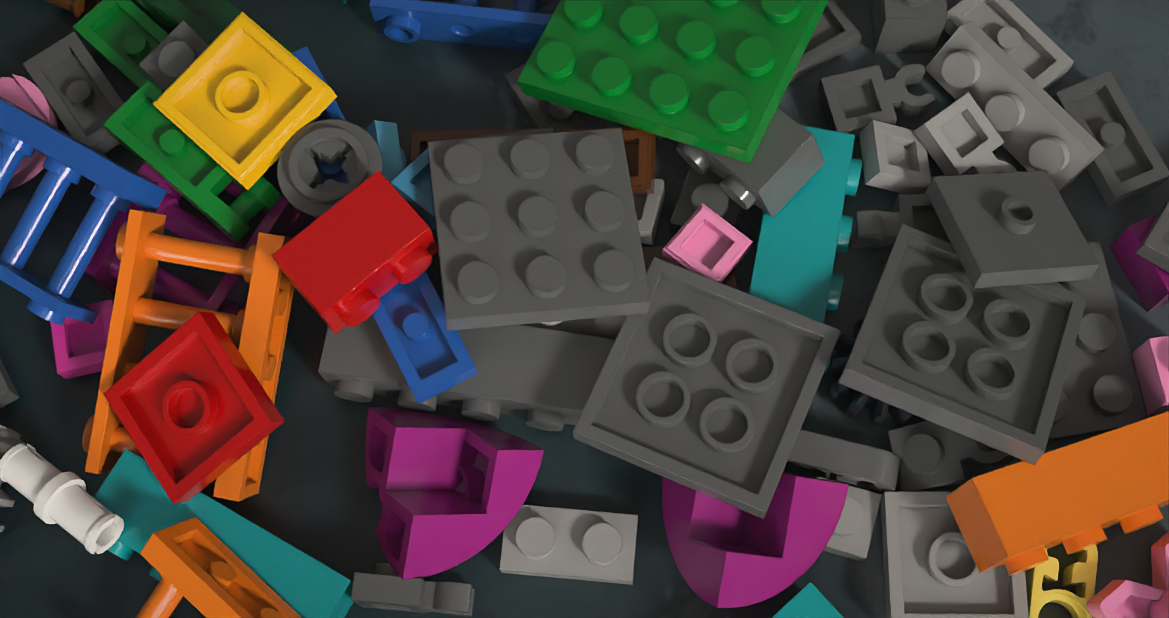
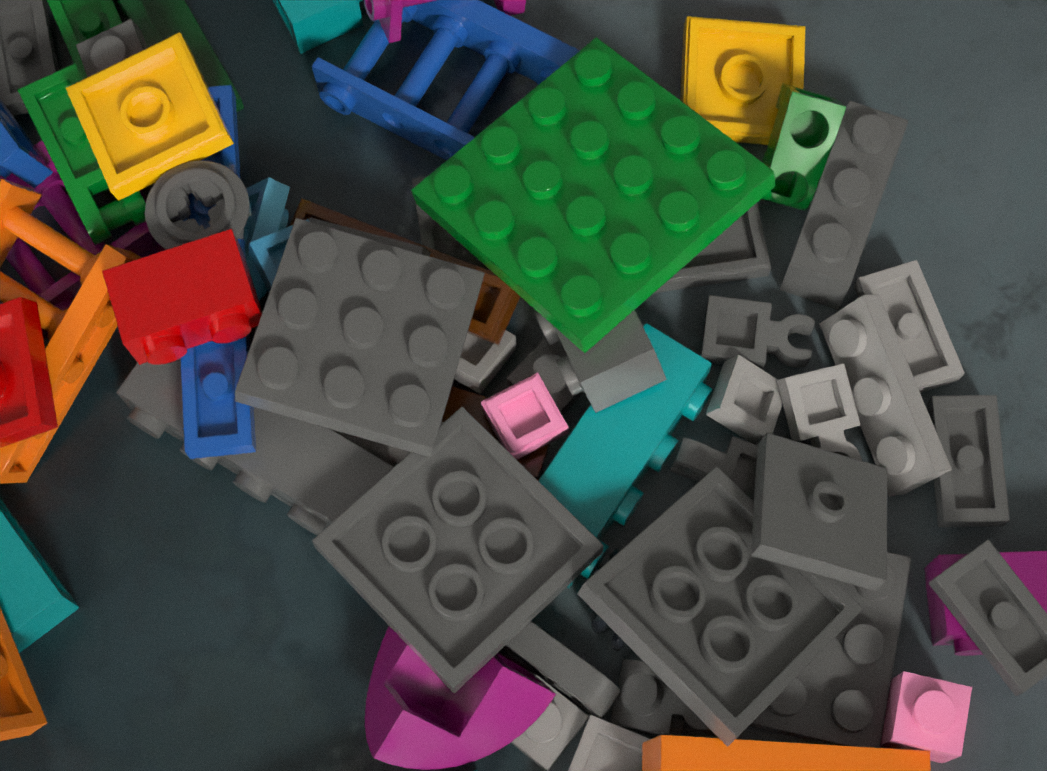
camera: 20 degrees right, 0 degrees up
dark grey plate [351,563,475,616] -> none
magenta brick [365,407,544,580] -> none
light grey plate [500,505,638,585] -> none

